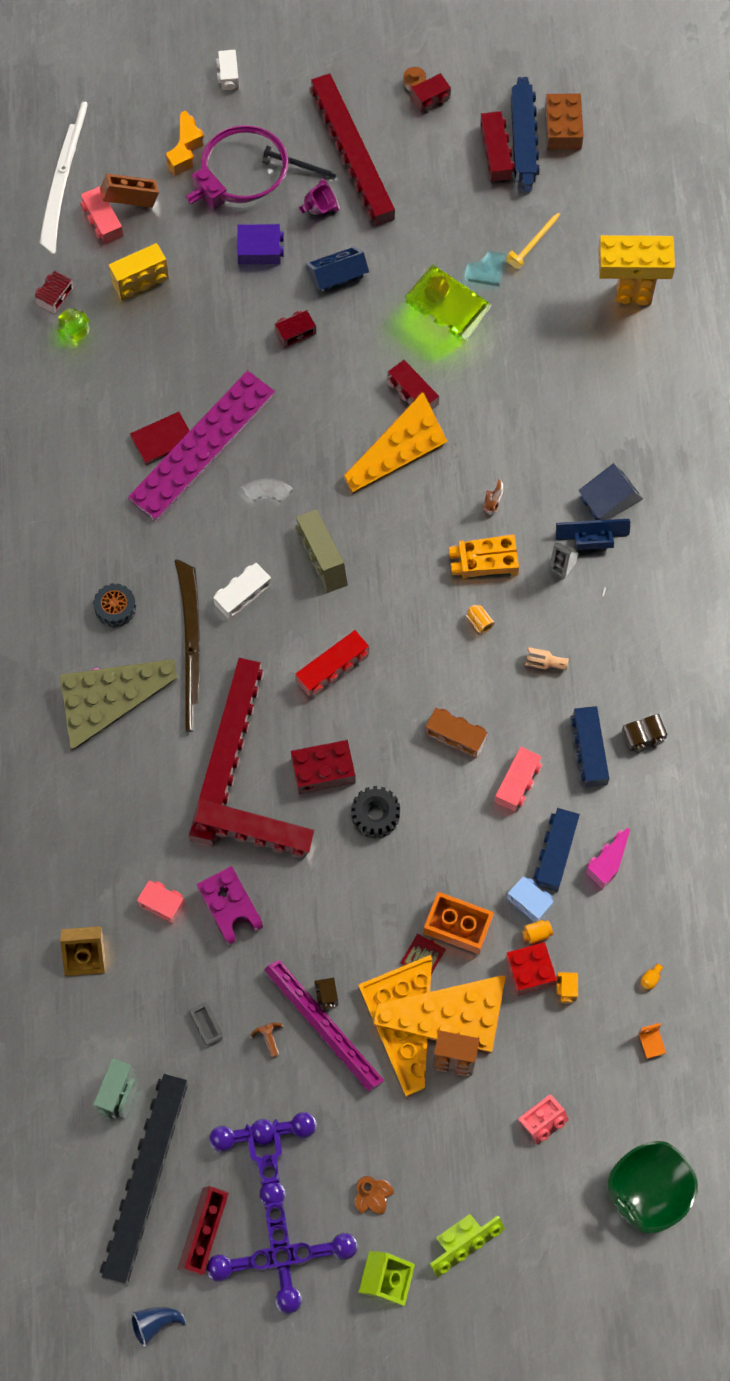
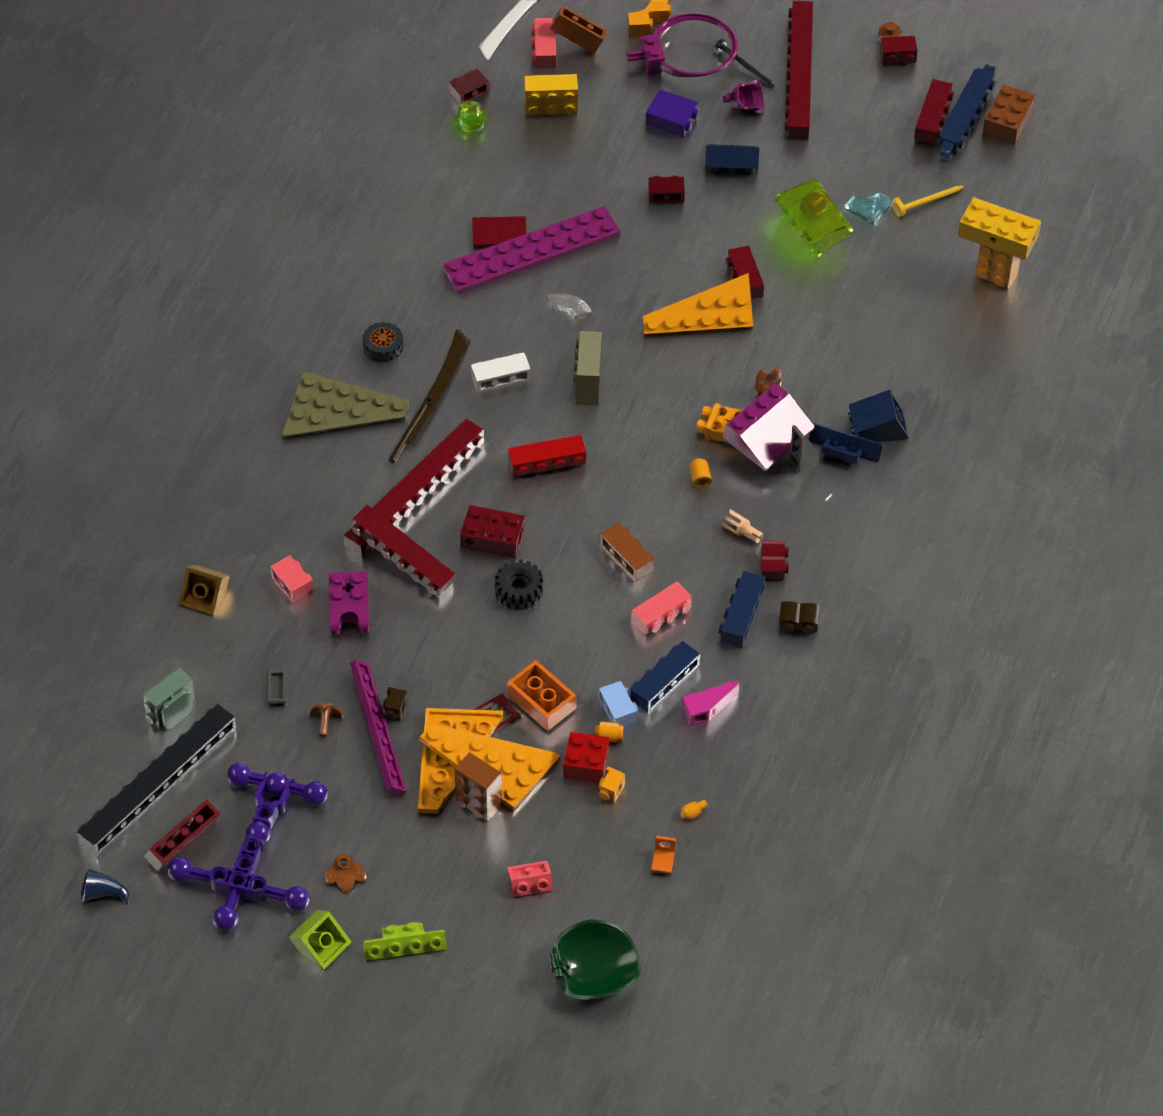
camera: 25 degrees right, 15 degrees down
none -> slope [723,383,815,471]
none -> dark red brick [761,540,789,580]

